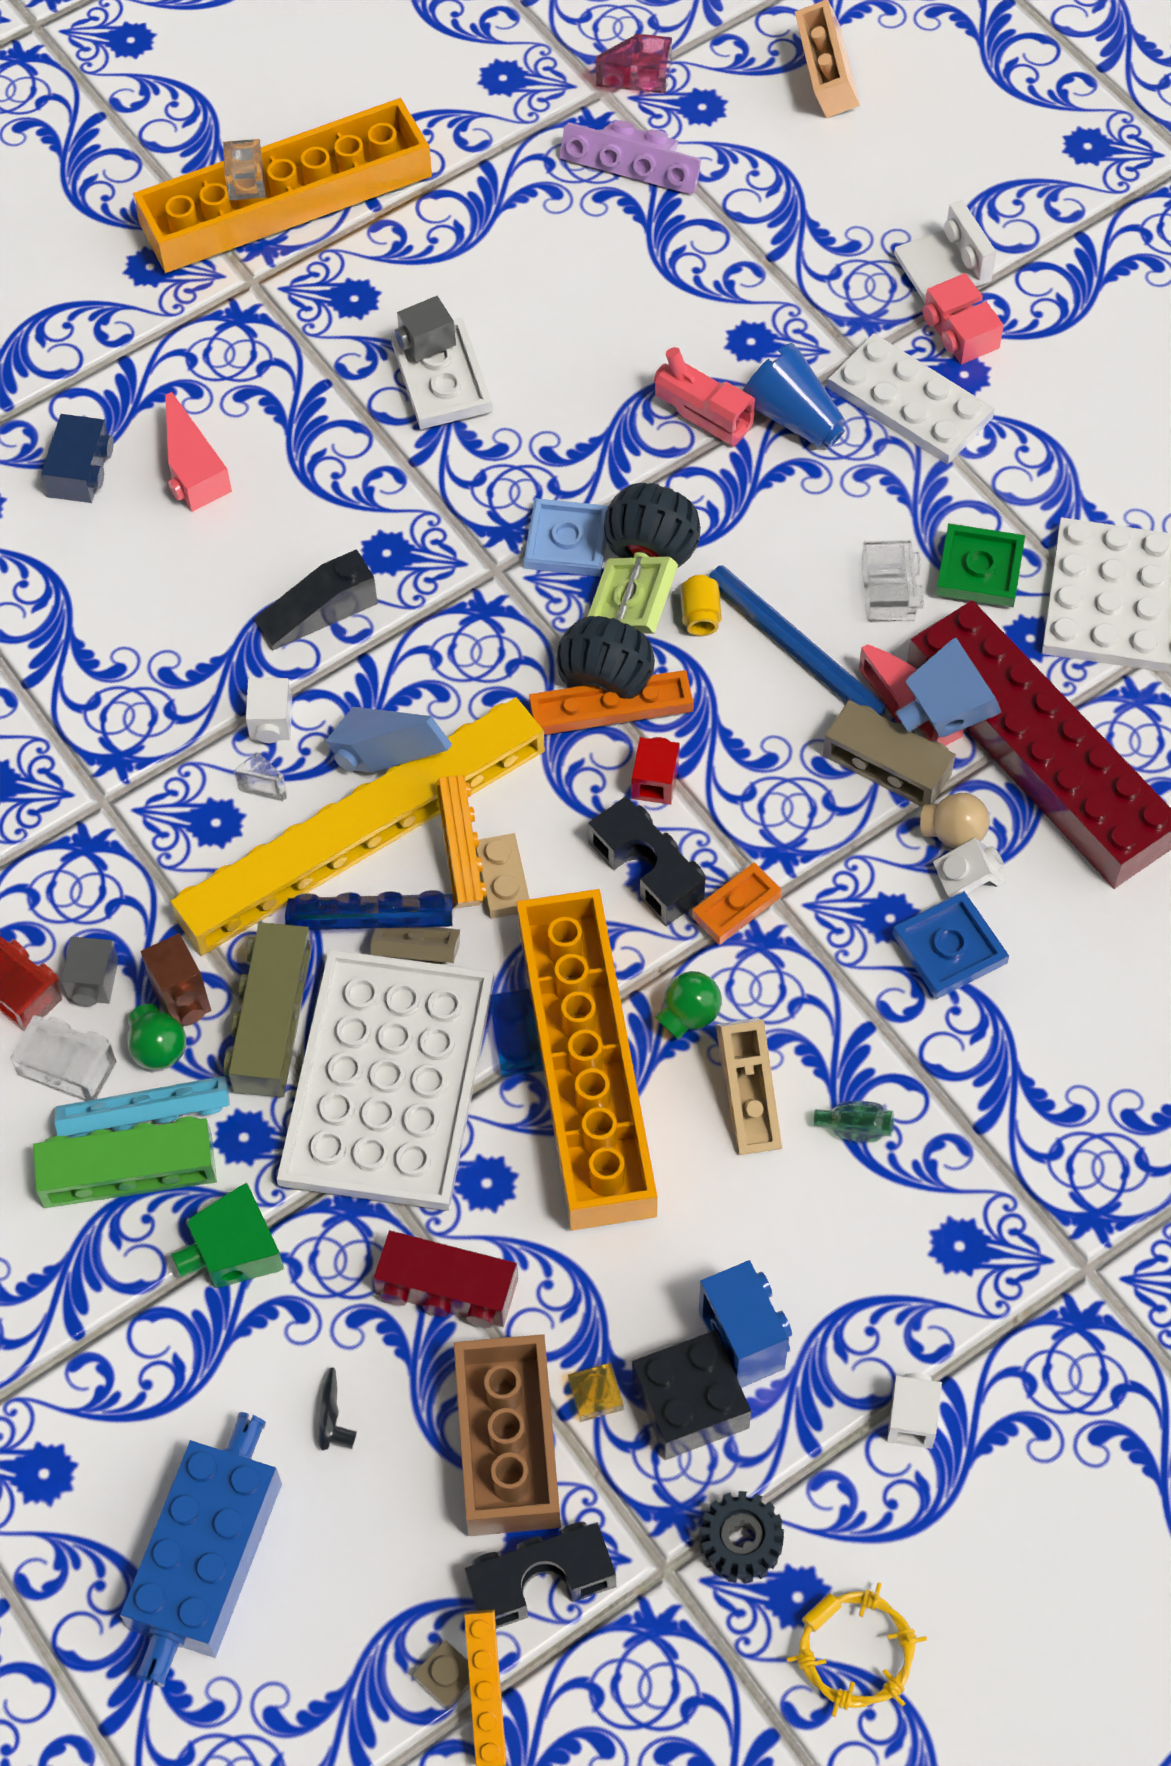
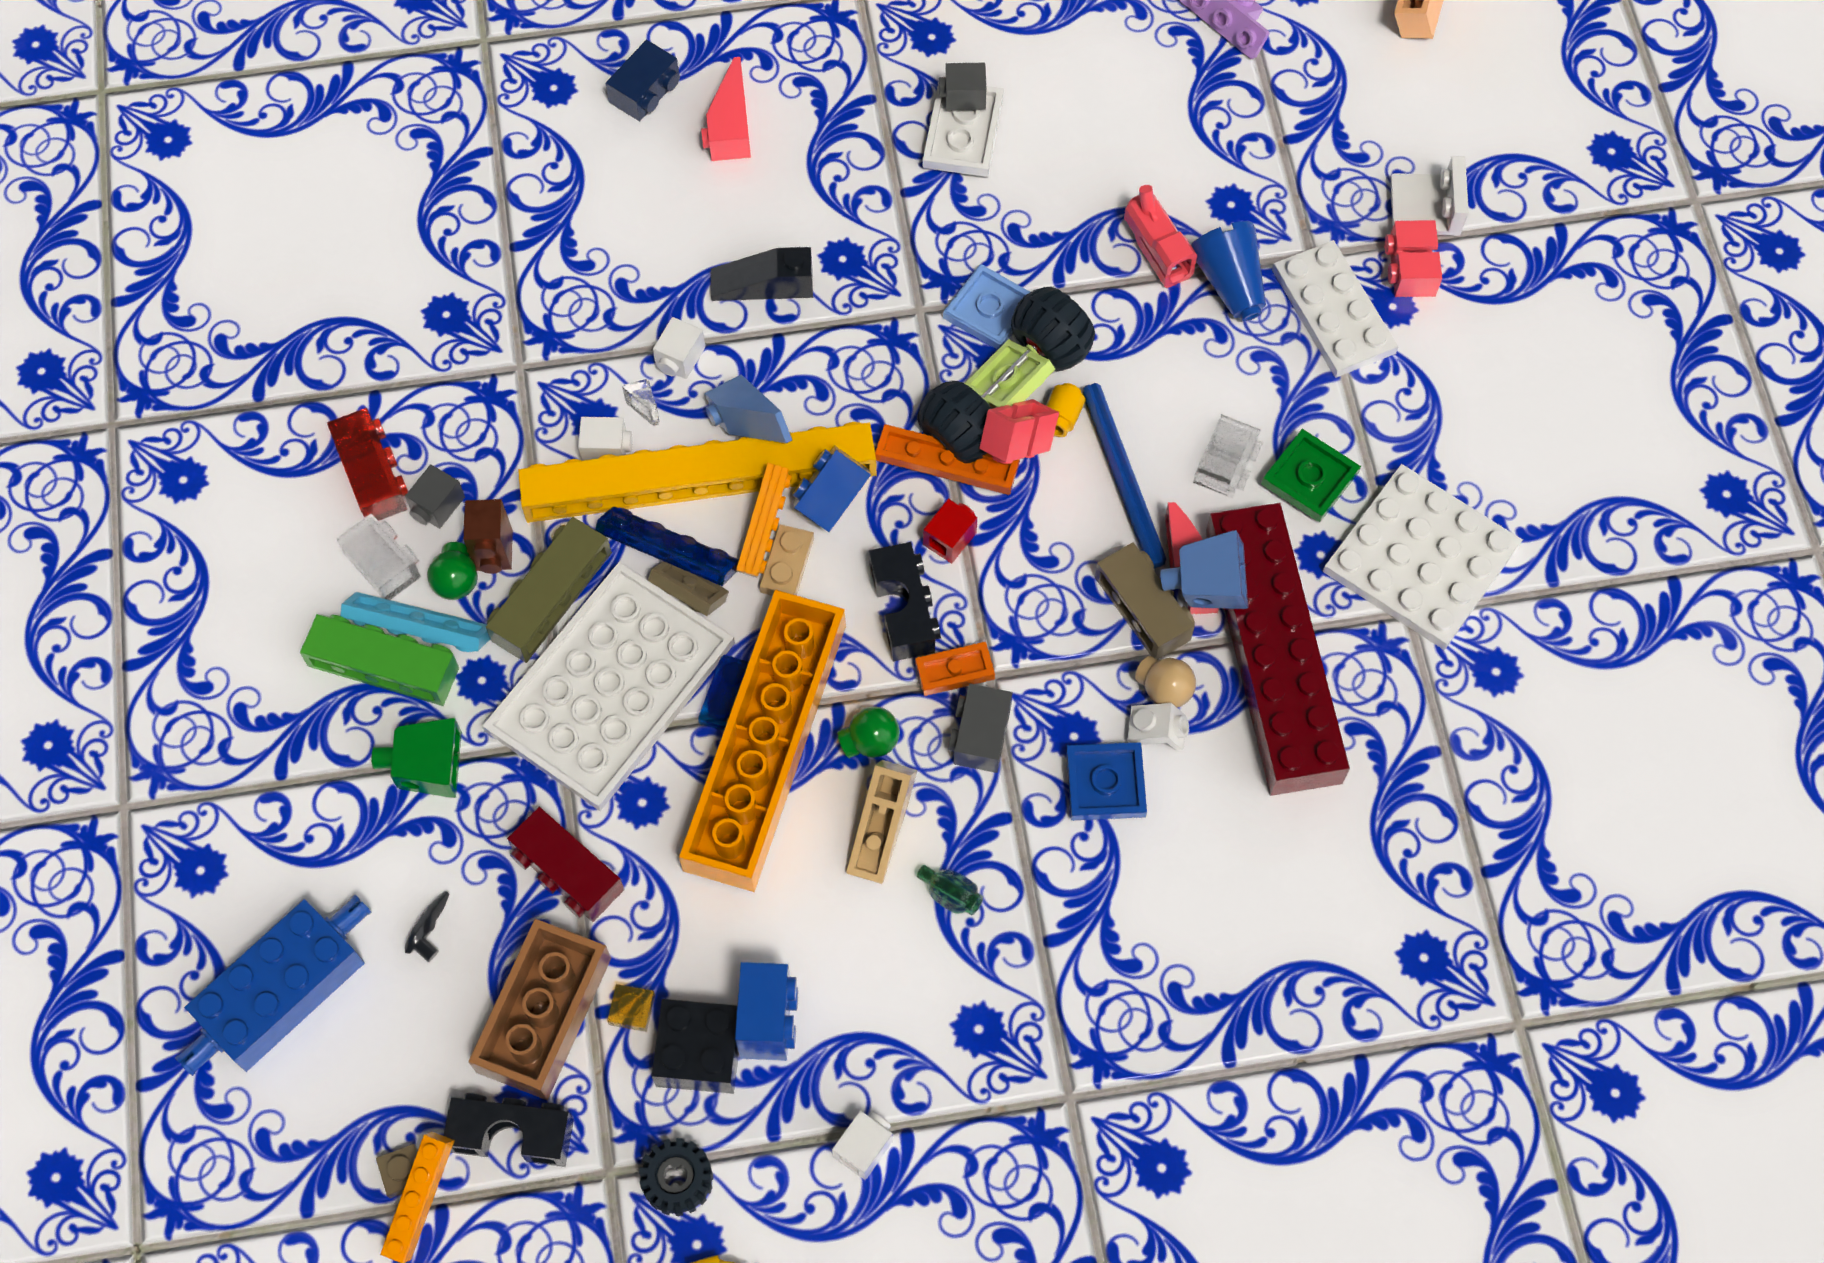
camera: 25 degrees right, 5 degrees up
none -> white brick [578,417,632,461]
none -> blue brick [792,445,871,532]
none -> dark grey brick [948,684,1013,773]
none -> coral piece [979,399,1059,464]

